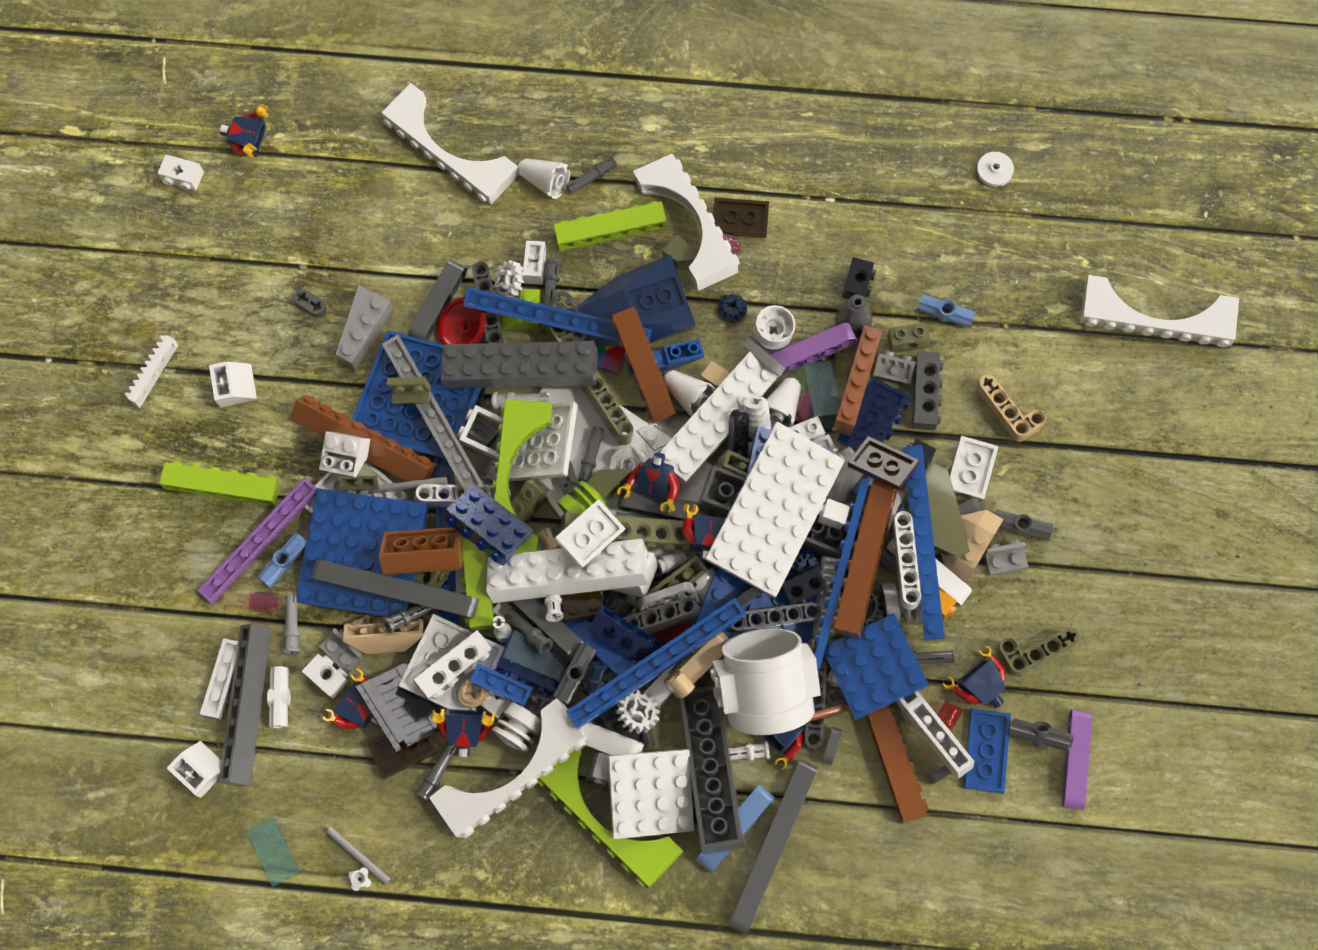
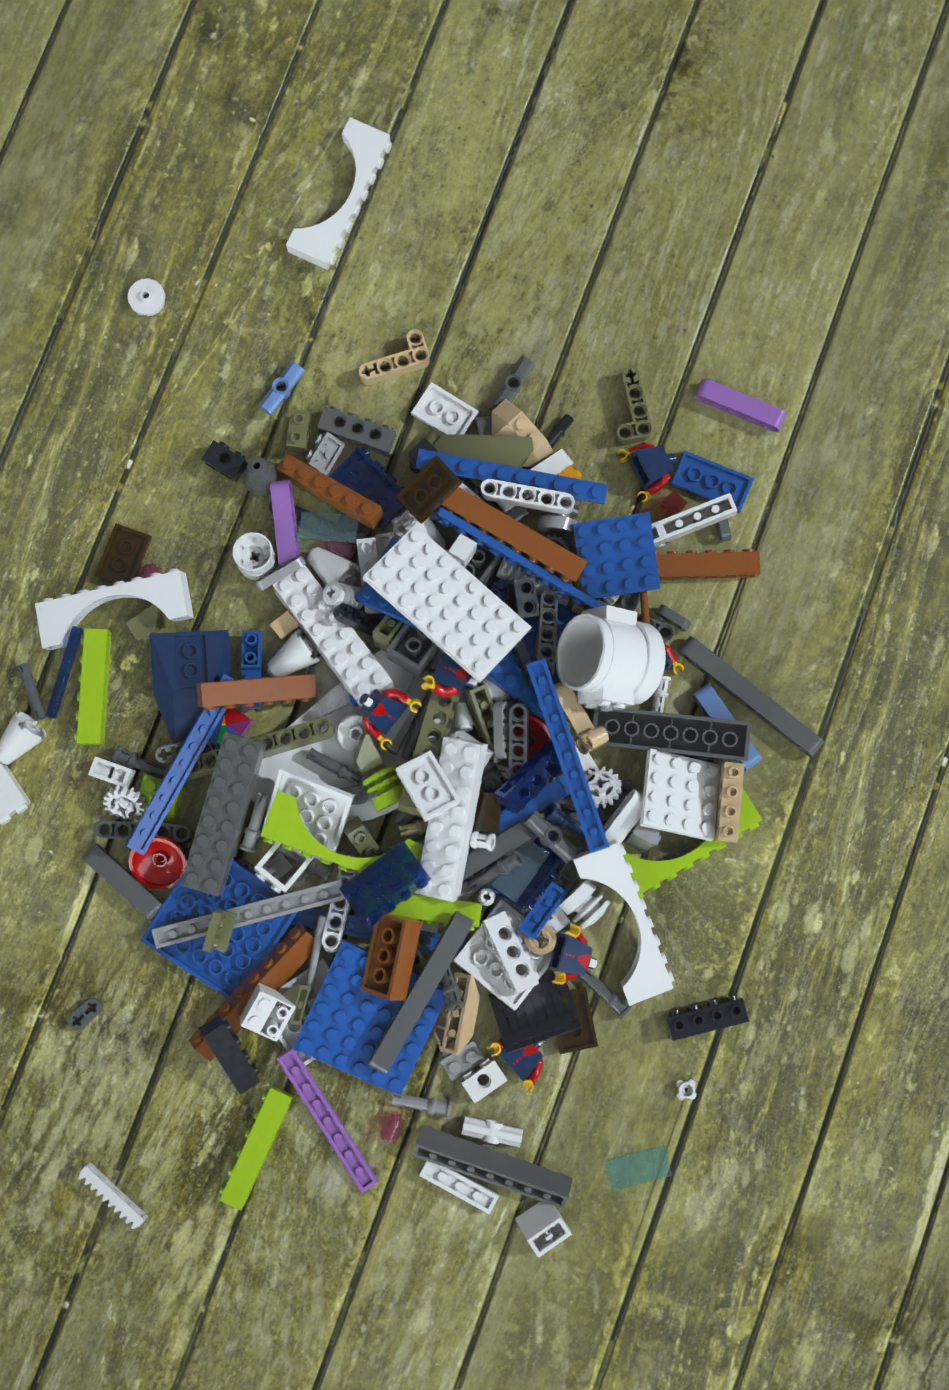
camera: 80 degrees left, 10 degrees up
white slope [209,361,257,408] -> none
medium blue piece [257,533,307,588] -> none
light grey bar [326,827,391,885] -> none
light grey wedge [335,285,394,371] -> none
dark blue gear [718,293,747,322] -> none
dark grey pin [913,650,955,664] -> none
light grey bracket [984,540,1028,576] -> none
dark grey piece [1009,718,1074,752] -> none
none -> clear blue axle [46,626,83,719]
none -> black brick [198,1015,261,1095]
none -> black axle [546,414,574,448]
none -> black brick [664,995,749,1041]
none -> tan brick [715,762,744,843]

